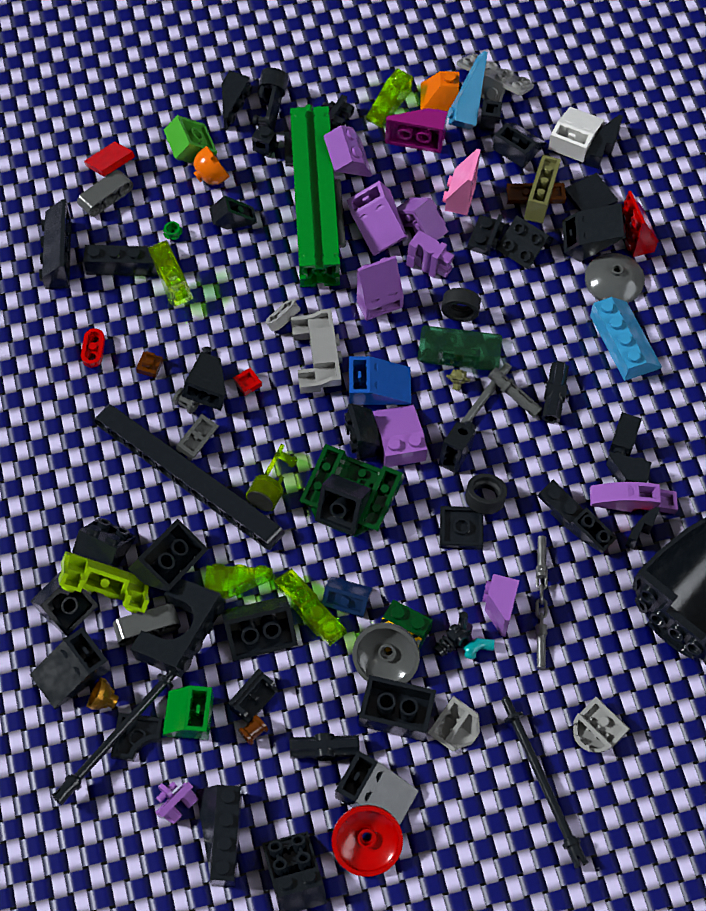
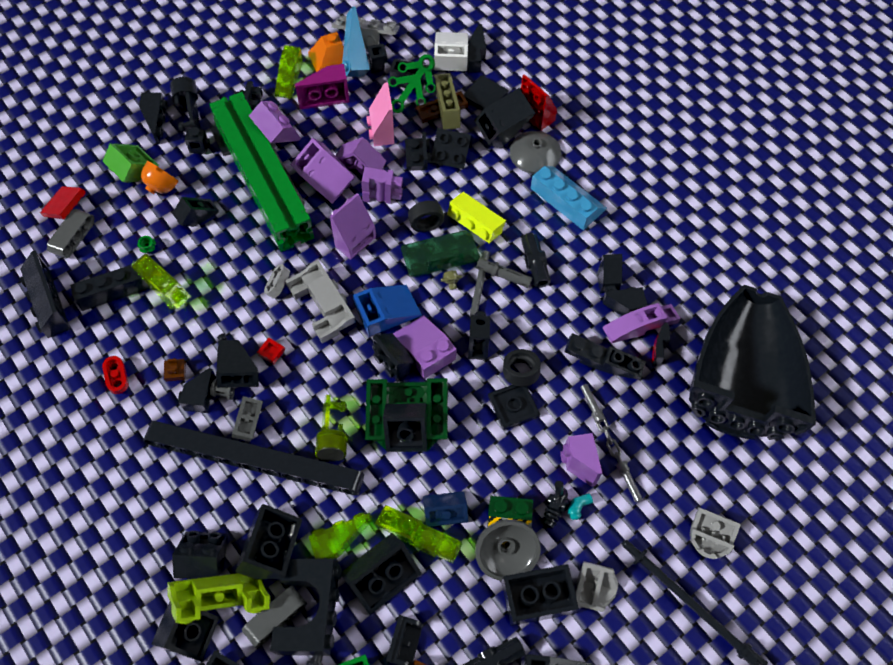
camera: 25 degrees left, 0 degrees up
none -> black slope [178,368,216,413]
none -> green plant [388,54,436,113]
none -> neon yellow brick [447,192,506,244]

